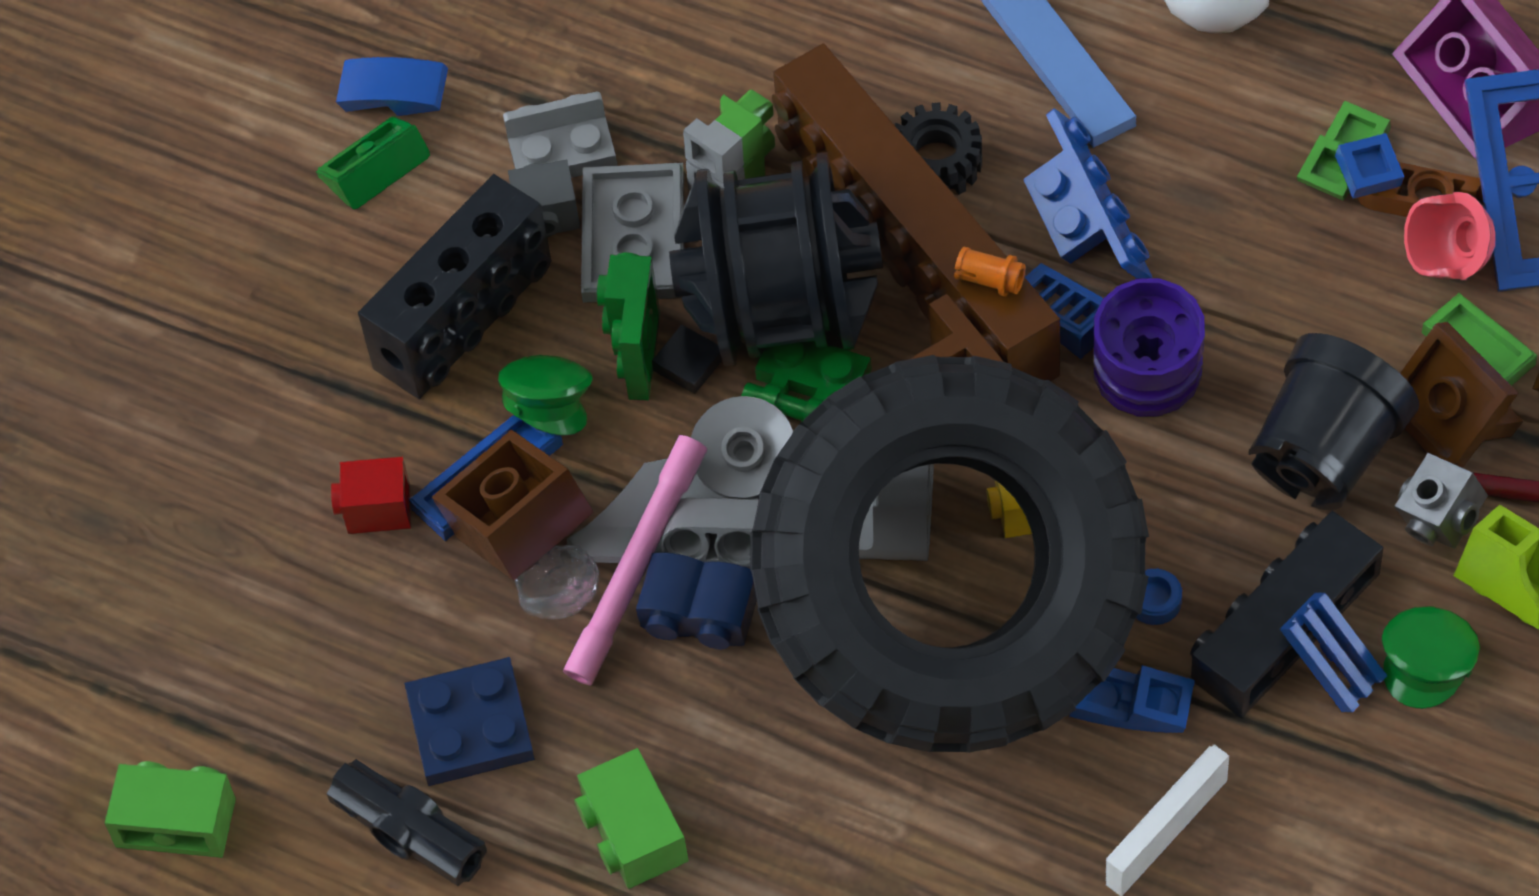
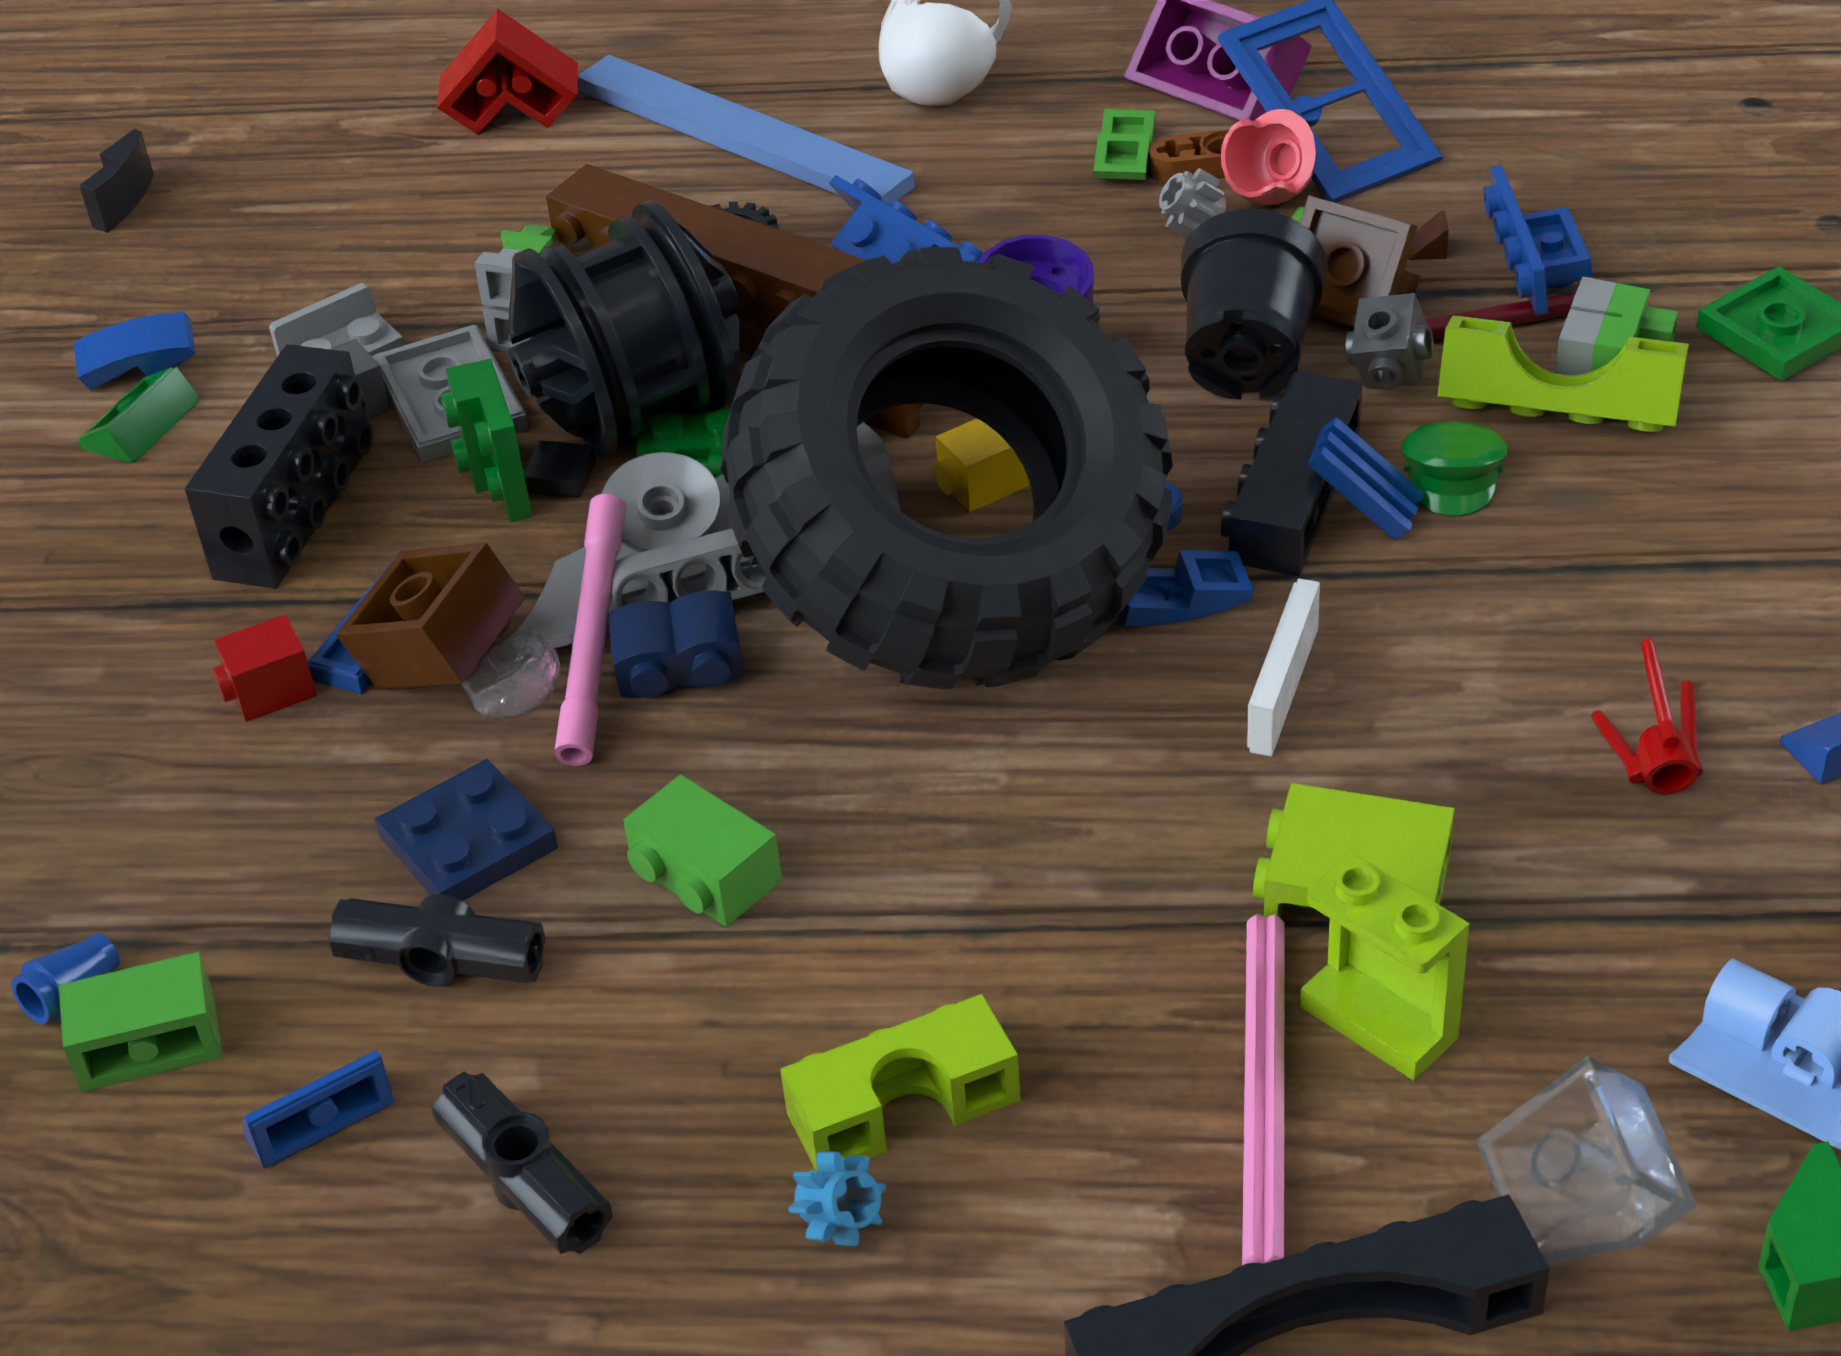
camera: 25 degrees left, 15 degrees down
green piece [498,355,593,436] -> none
orange pin [954,247,1026,297] -> none
blue plate [1335,133,1405,199] -> none
none -> blue cone [11,933,120,1024]
none -> light grey gear [1159,168,1226,238]

